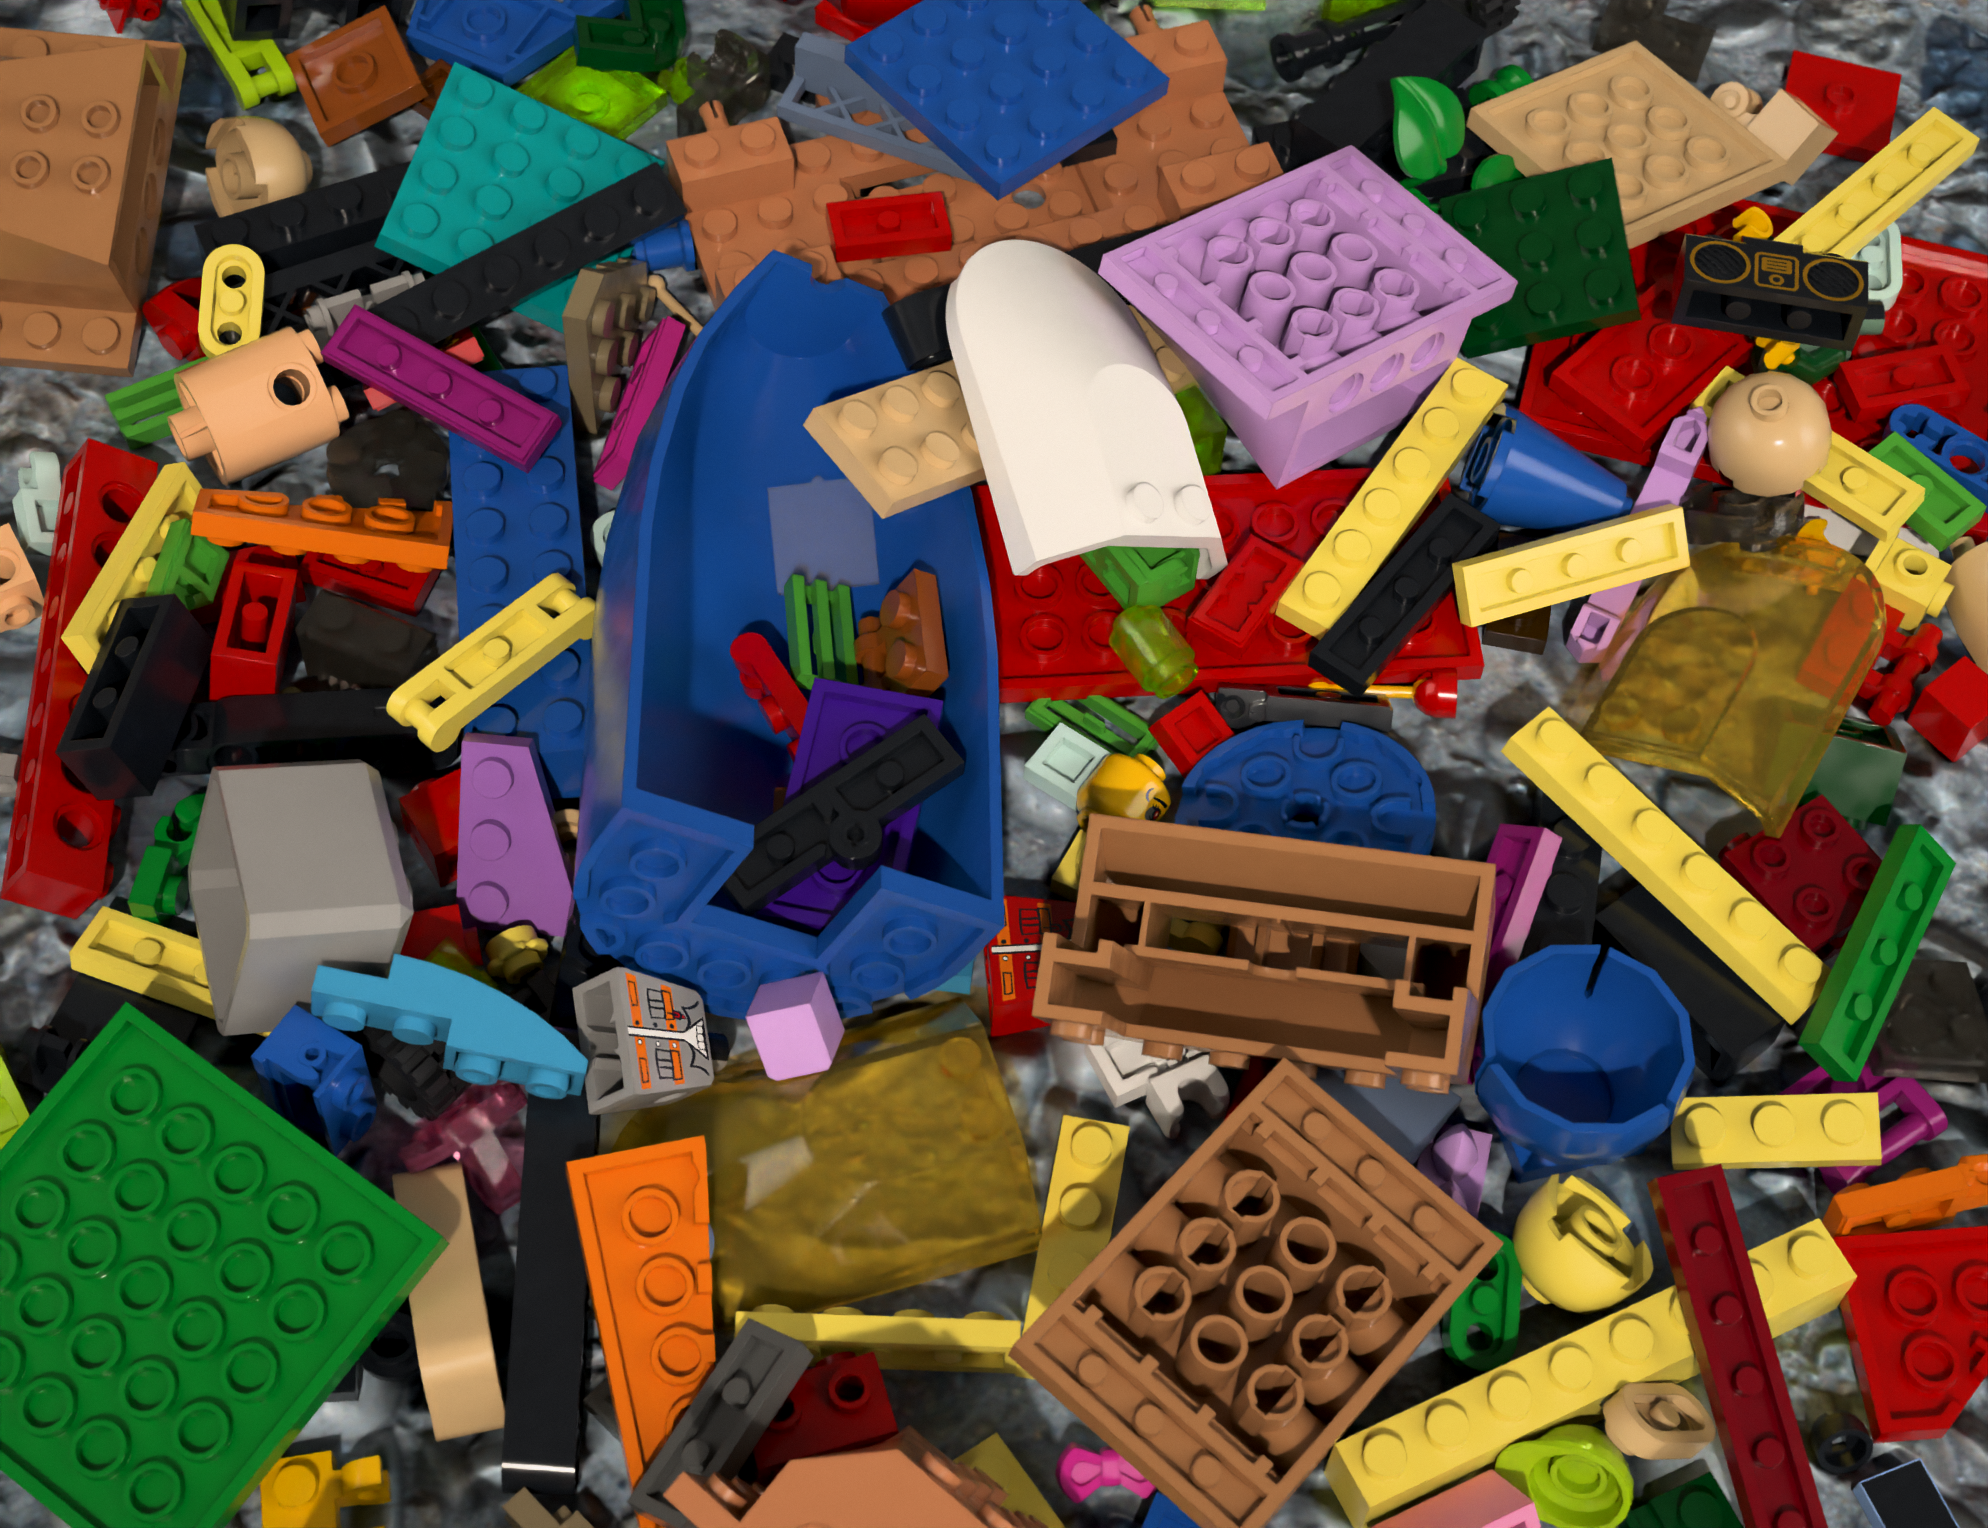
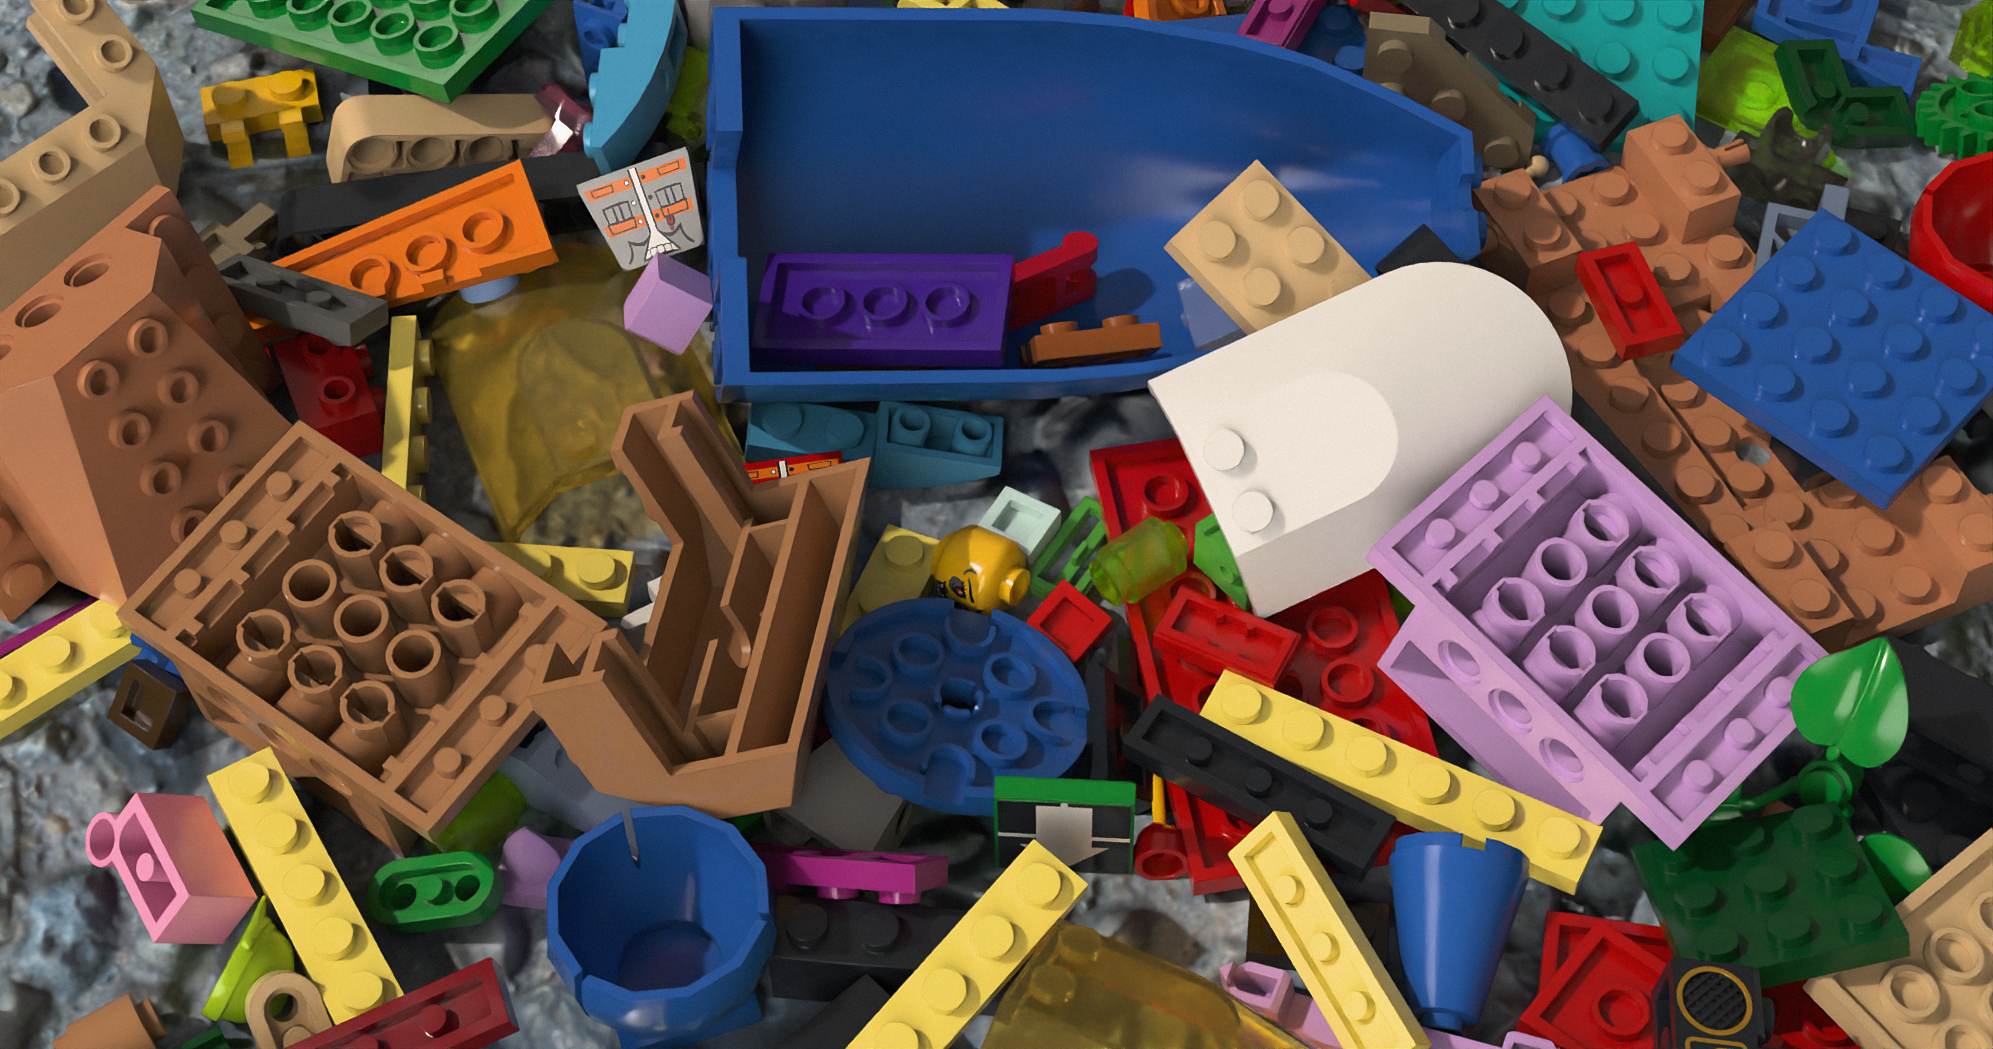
camera: 90 degrees right, 5 degrees down
black hinge [721,714,964,917] -> none
bright green tile [784,573,859,690] -> none
light yellow cylinder [1512,1174,1654,1315] -> none
none -> tile [994,775,1136,875]

